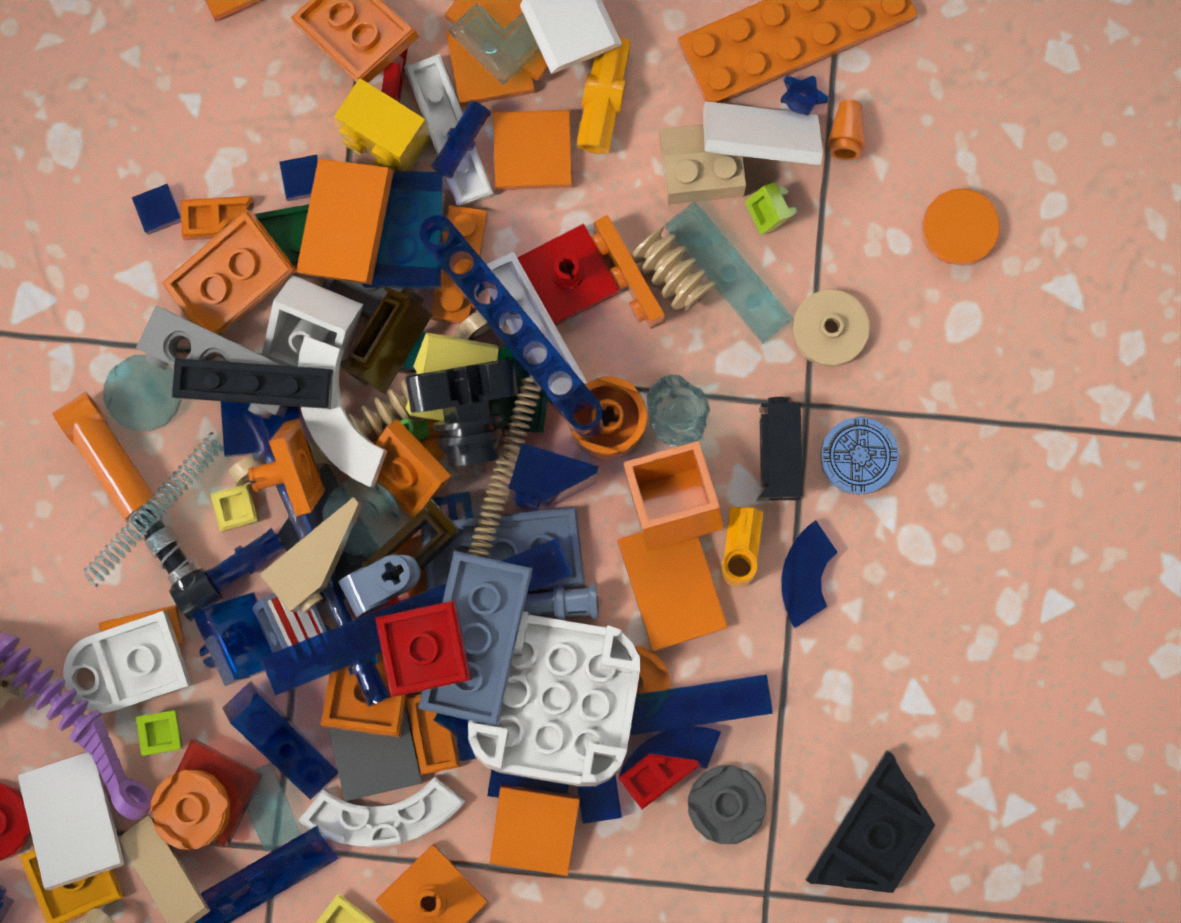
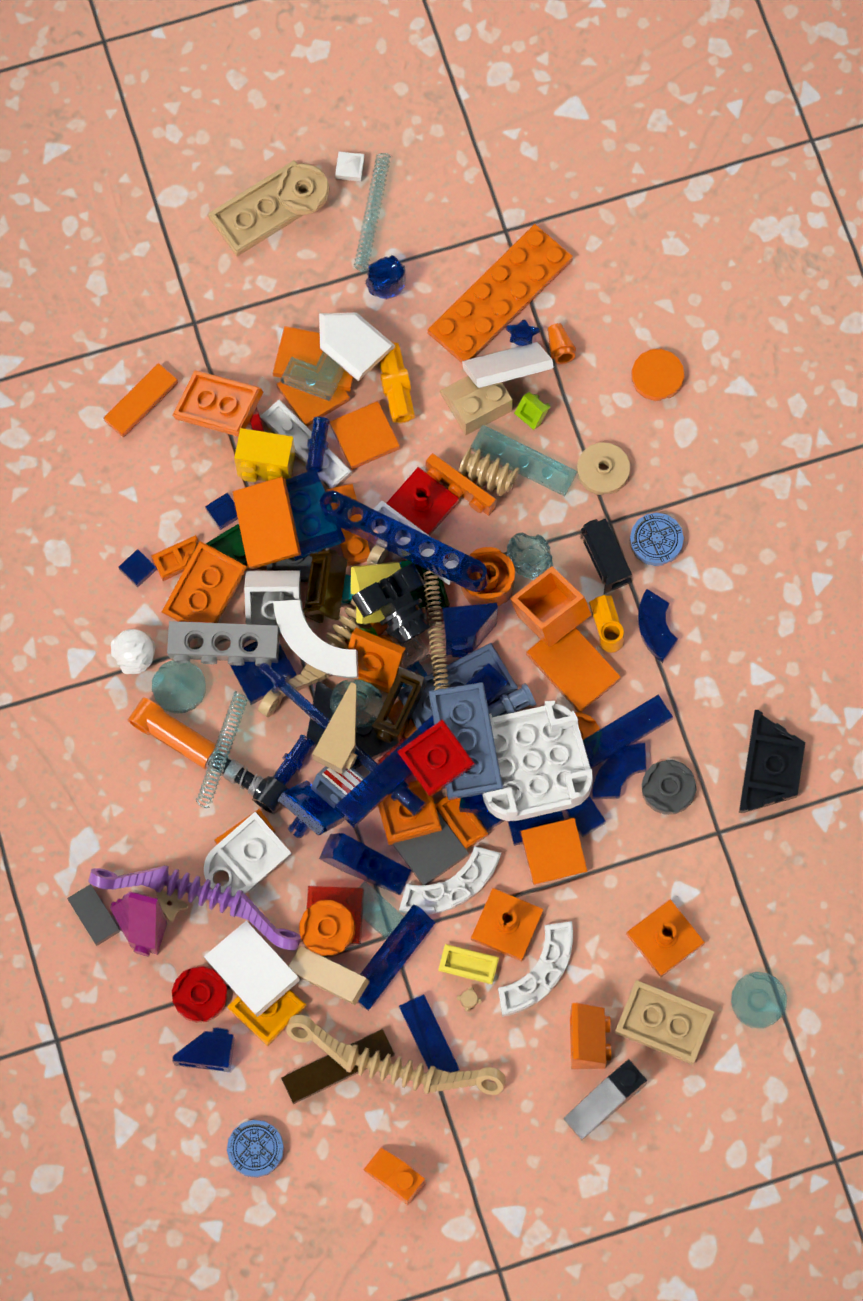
camera: 25 degrees left, 10 degrees down
lime tile [136,710,184,756] -> none
black tile [172,358,334,409] -> none
light yellow tile [210,484,260,532] -> none
orange tile [248,418,326,516] -> none
sand blue piece [339,555,421,618] -> none
red tile [618,754,700,810] -> none
none -> white hair [111,629,156,674]

